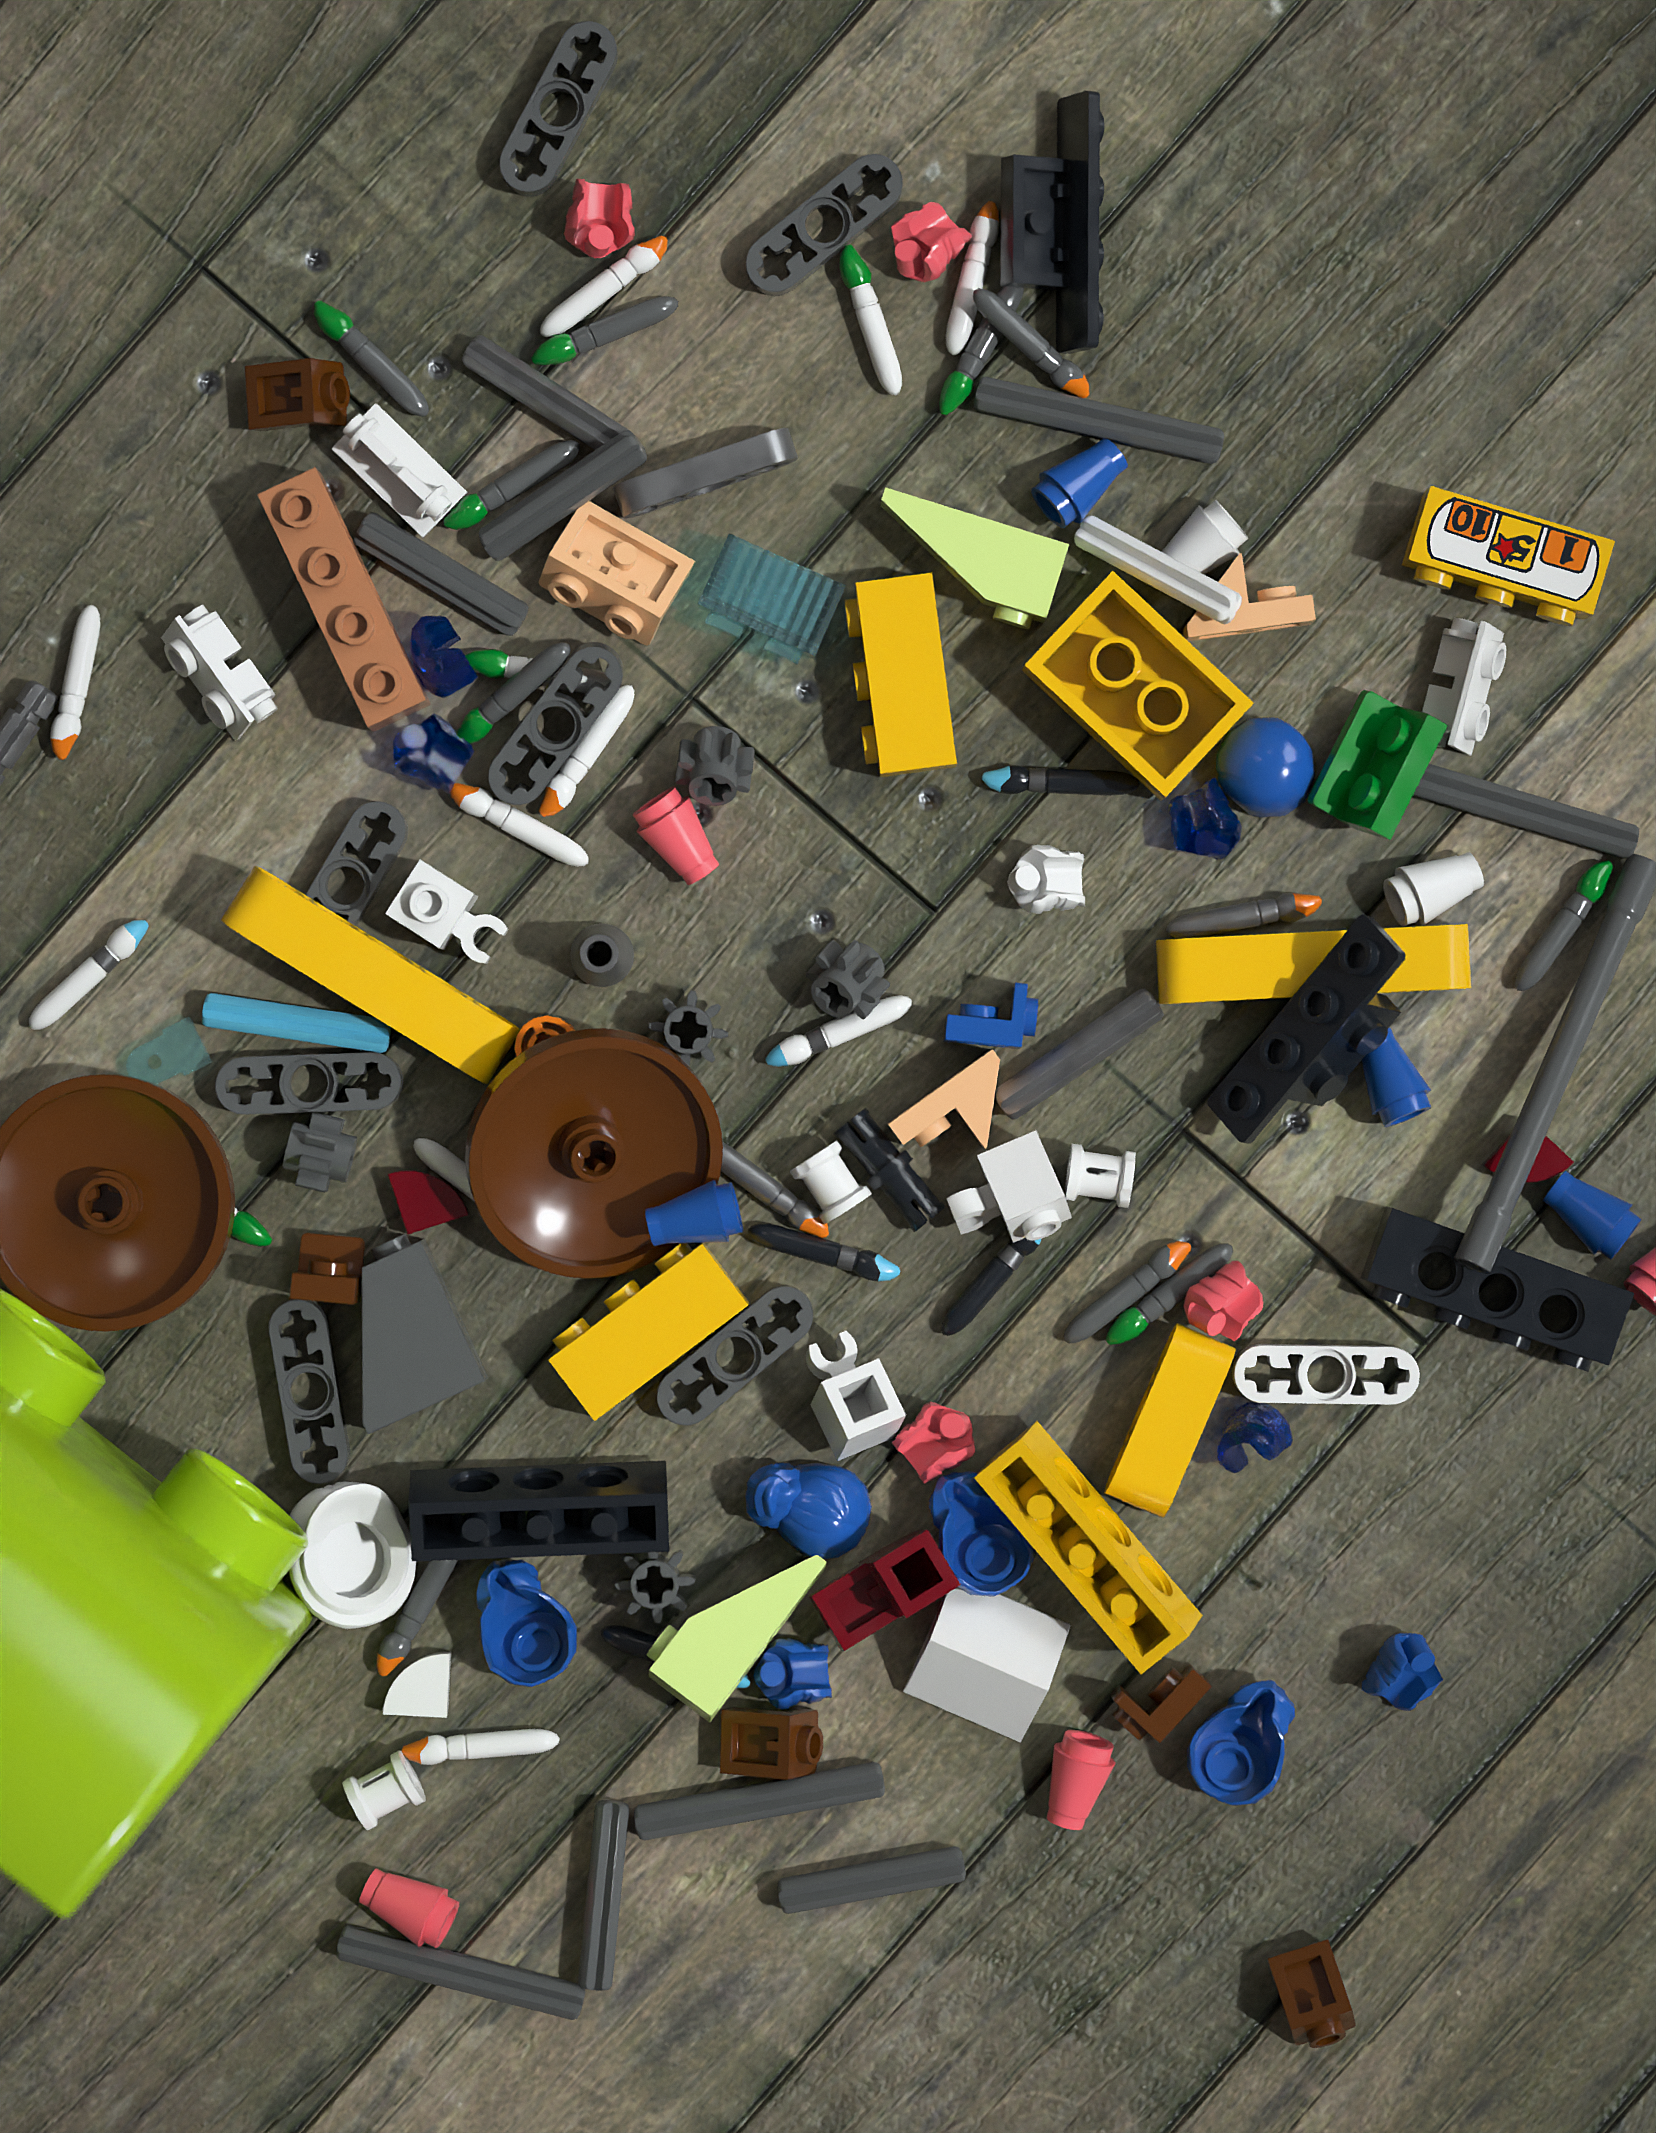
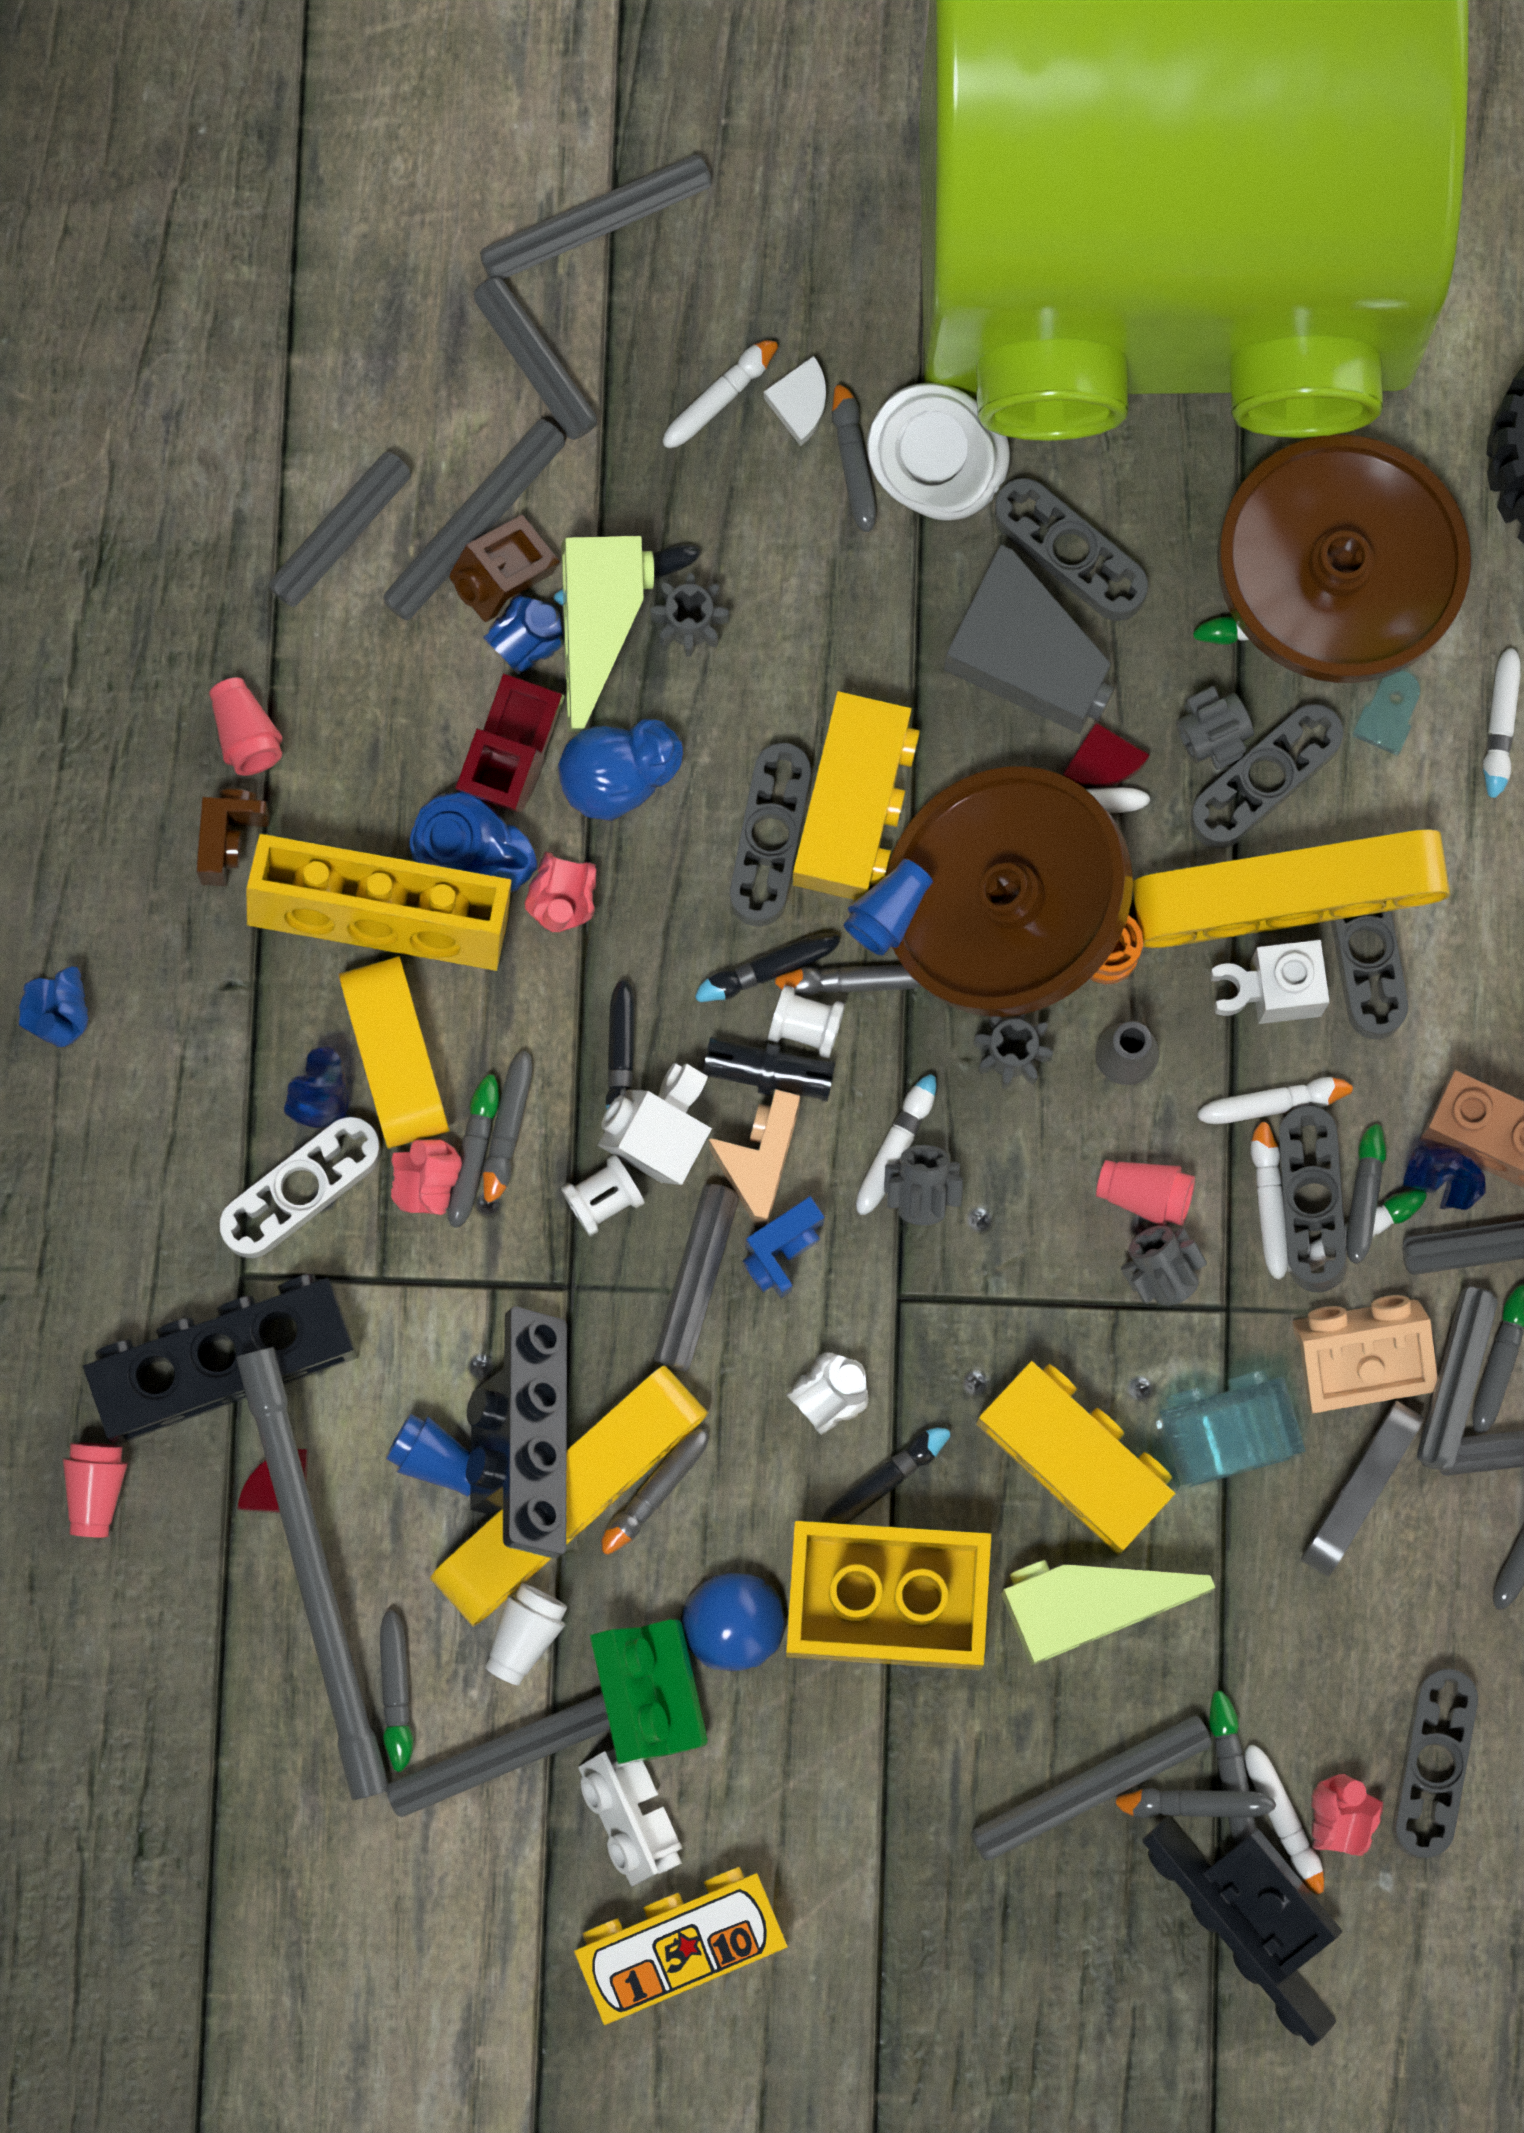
camera: 140 degrees right, 10 degrees down
medium azure axle [202,993,391,1053] -> none
reddish brown bracket [290,1233,366,1304] -> none
white bush [342,1750,426,1830] -> none
coral cone [359,1868,459,1948] -> none
clear blue arm [393,713,475,794] -> none
black brick [409,1460,669,1562] -> none
blue hair [477,1558,577,1687] -> none
white brick [806,1331,906,1461] -> none
white piece [839,244,902,395] -> none
white slope [903,1587,1071,1742] -> none
blue cone [1031,438,1128,528] -> none
white axle [1074,516,1242,624] -> none
white cone [1162,500,1248,575] -> none
clear blue arm [1168,778,1242,859] -> none
light nougat slope [1183,553,1316,642] -> none
blue hair [1187,1680,1295,1806] -> none
blue cone [1543,1171,1642,1260] -> none

